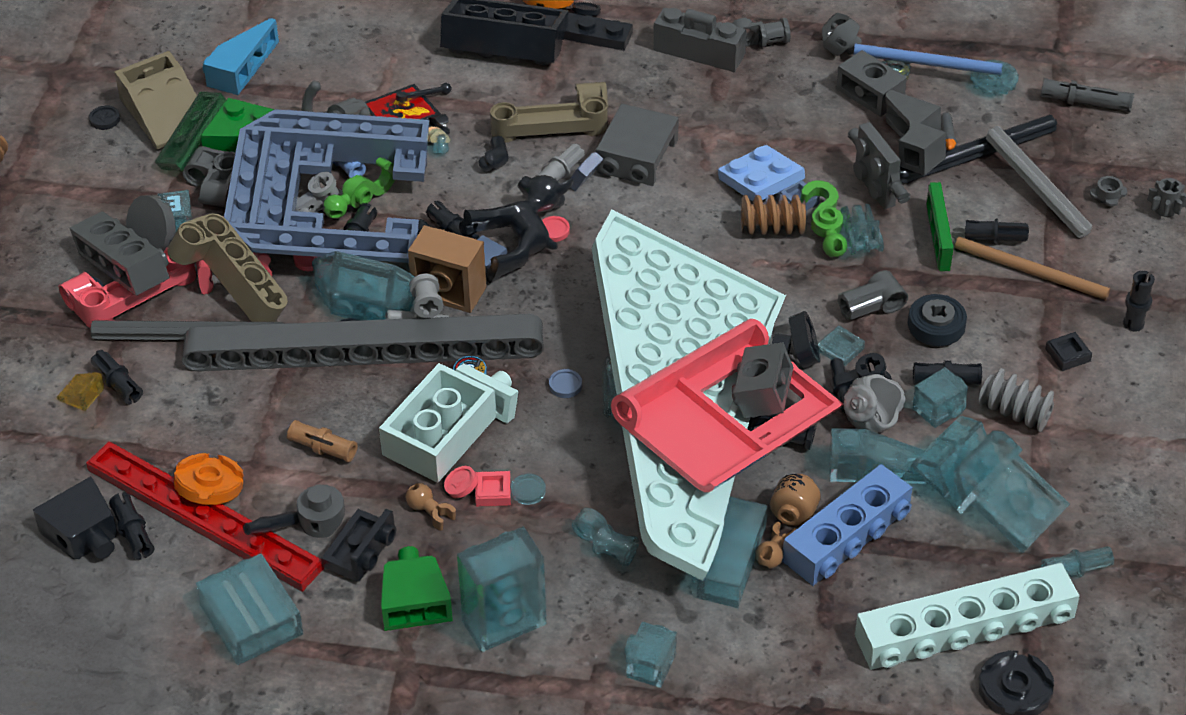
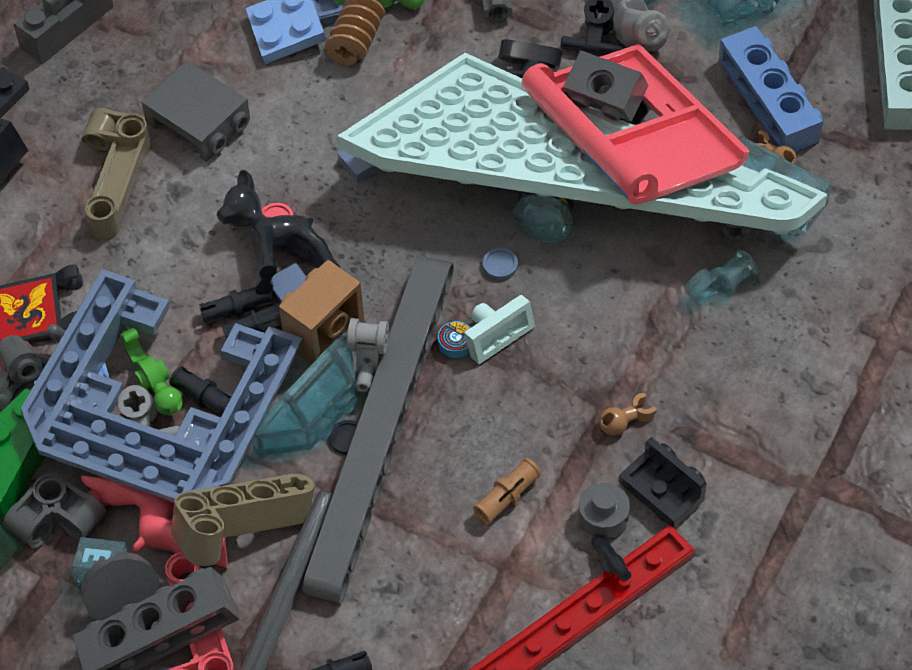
camera: 70 degrees left, 10 degrees up
orange tile [174,453,243,505] -> none
clear light blue brick [196,553,303,665] -> none
light aqua brick [379,363,496,483] -> none
green torso [381,546,453,631] -> none
black hinge [396,83,452,102] -> none
clear light blue arm [428,127,451,153] -> none
coral piece [444,466,478,498] -> none
clear light blue brick [457,526,547,653] -> none
coral tile [475,471,511,507] -> none
black arm [478,136,509,172] -> none
clear light blue piece [511,474,546,505] -> none
light grey axle [535,144,585,181] -> none
sand blue tile [570,152,603,192] -> none
clear light blue brick [625,622,677,688] -> none
medium nougat head [770,474,821,526] -> none
clear light blue tile [818,326,865,367] -> none
clear light blue slope [829,428,935,484] -> none

